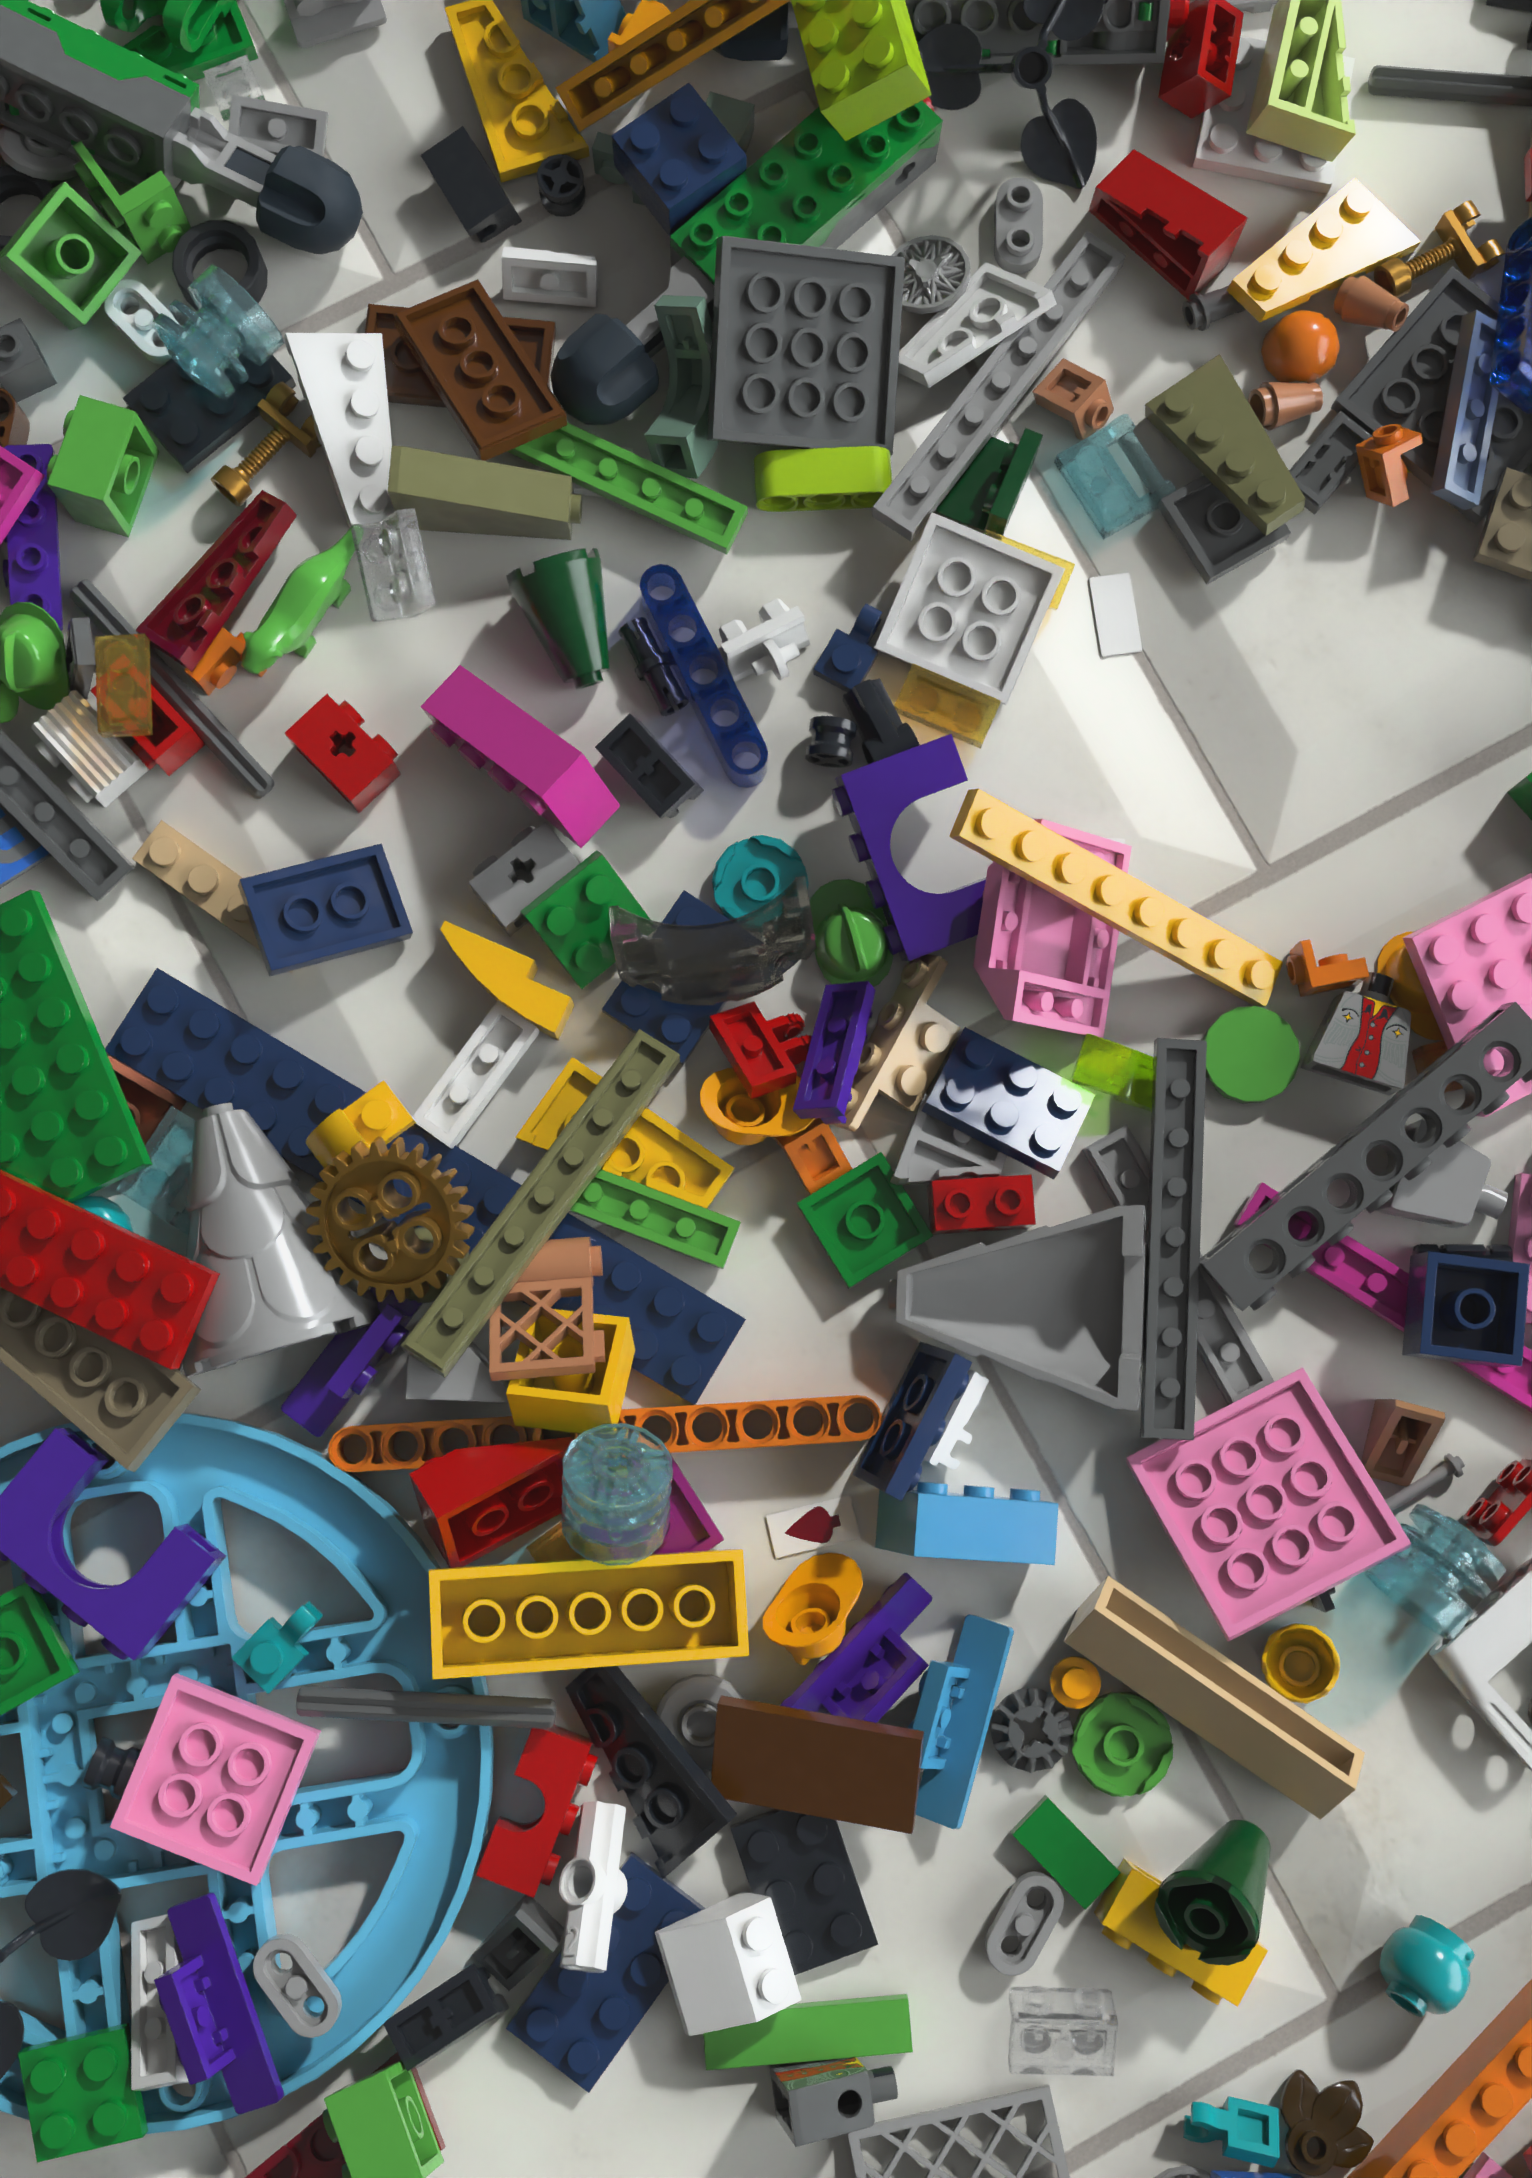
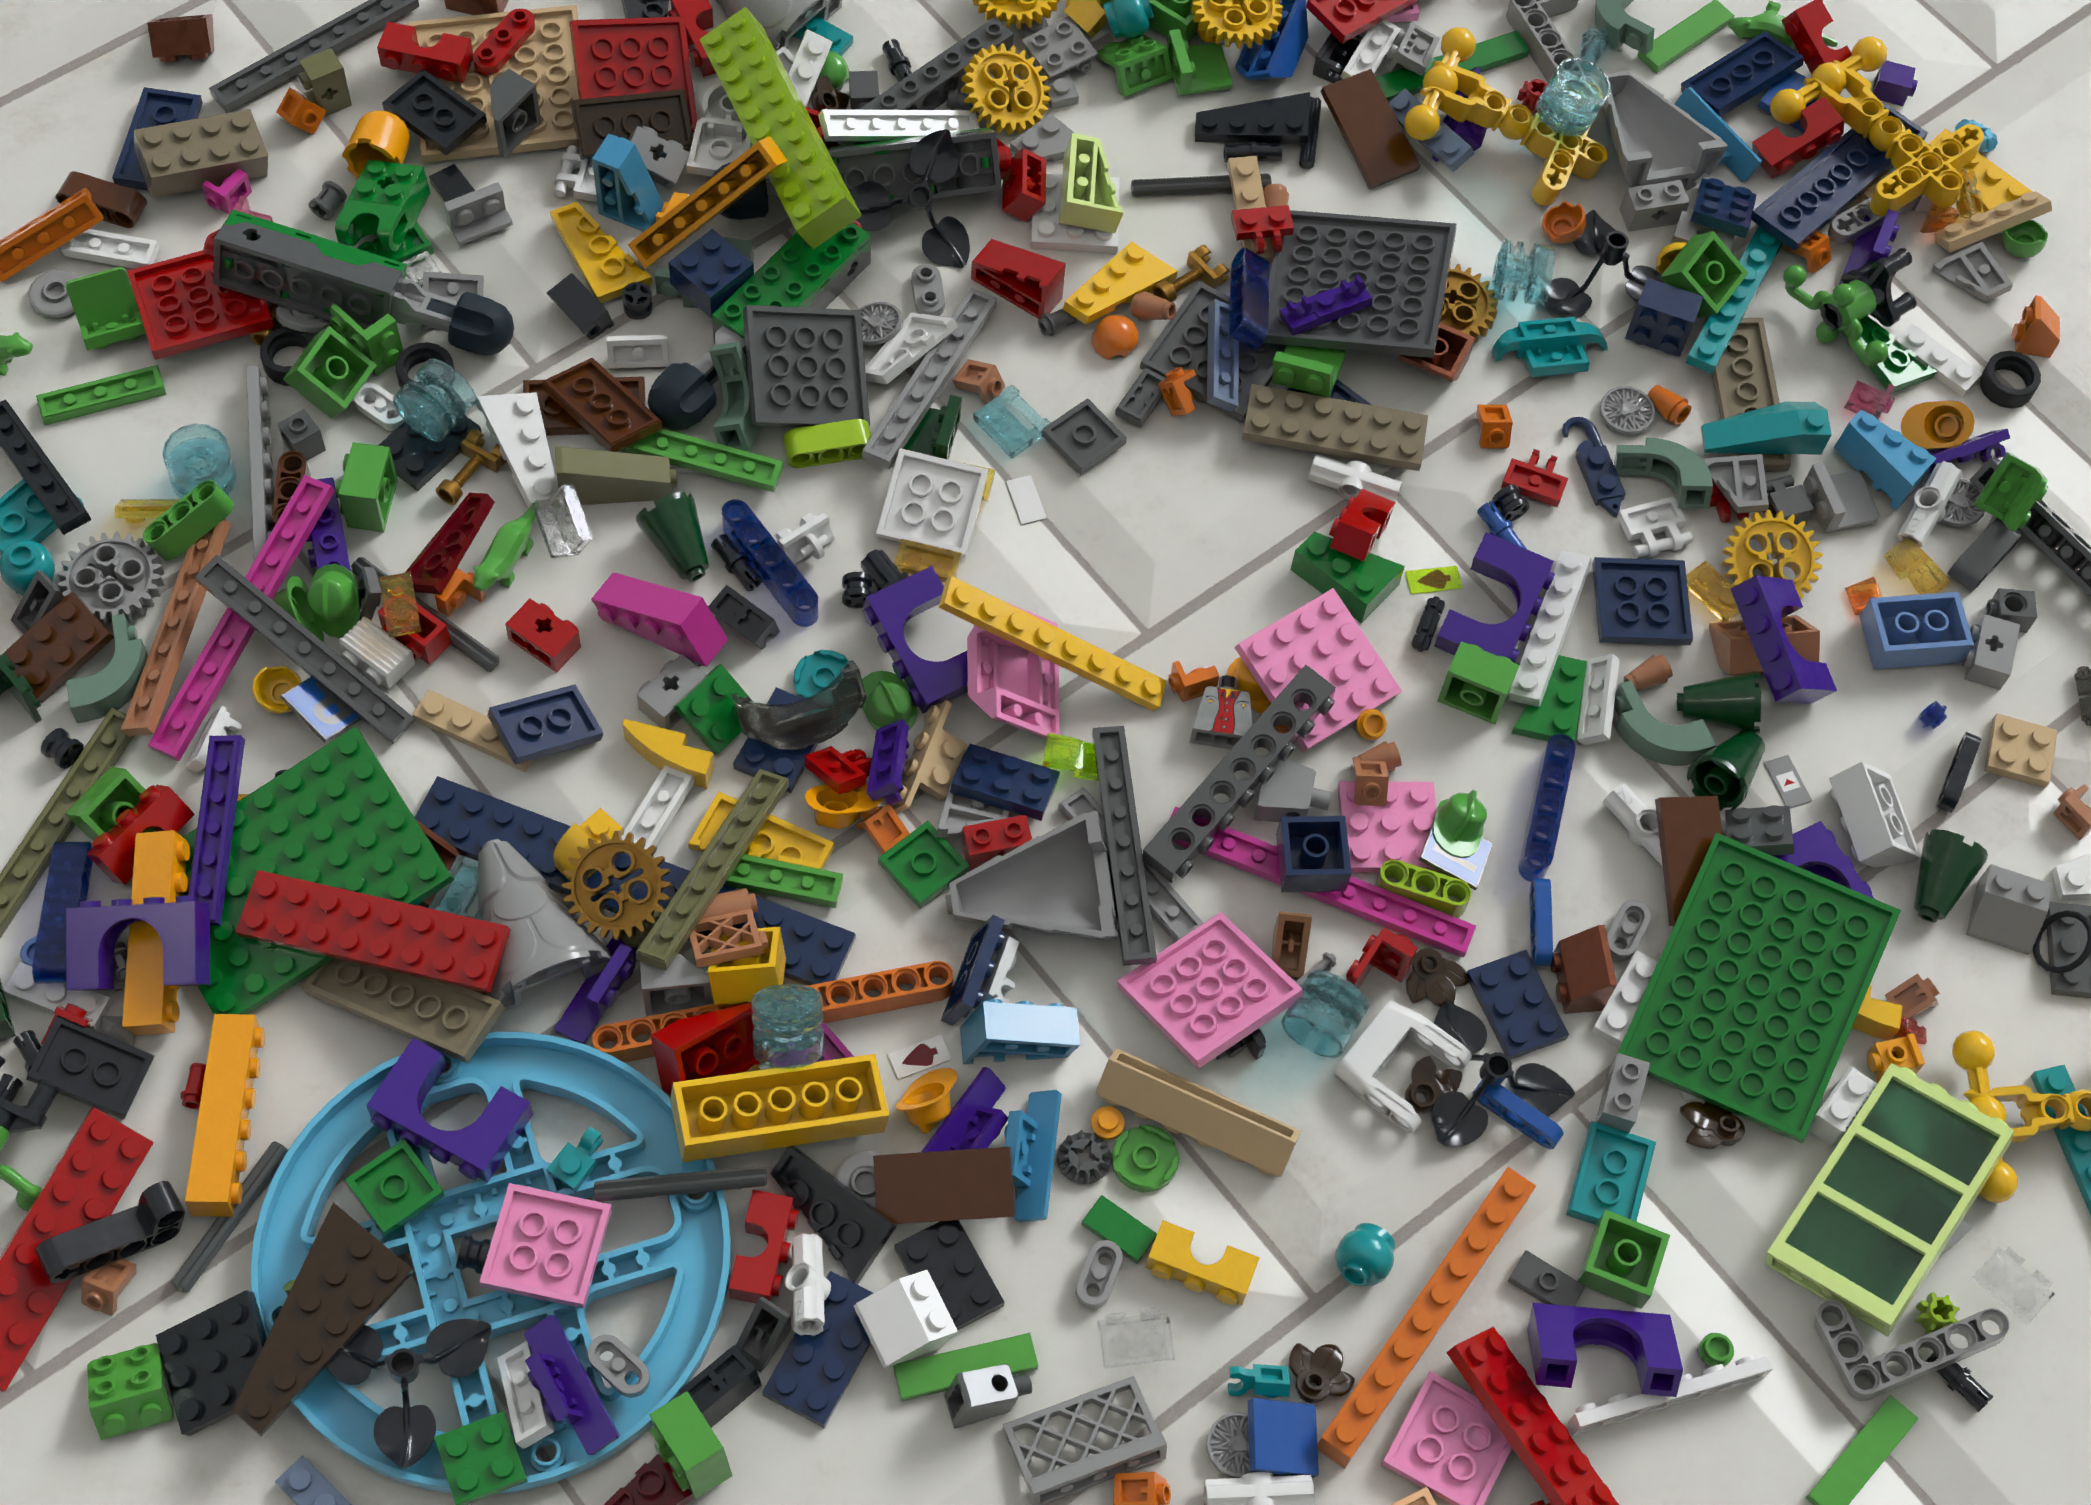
camera: 10 degrees left, 20 degrees down
dark blue plate [813,603,882,692] -> none
olive wing [1145,354,1305,536] -> none
dark green cone [1154,1820,1271,1966] -> none
bright green tile [1203,1006,1300,1104] -> none
nougat cone [1248,382,1323,430] -> none
yellow hair [1261,1623,1340,1704] -> none

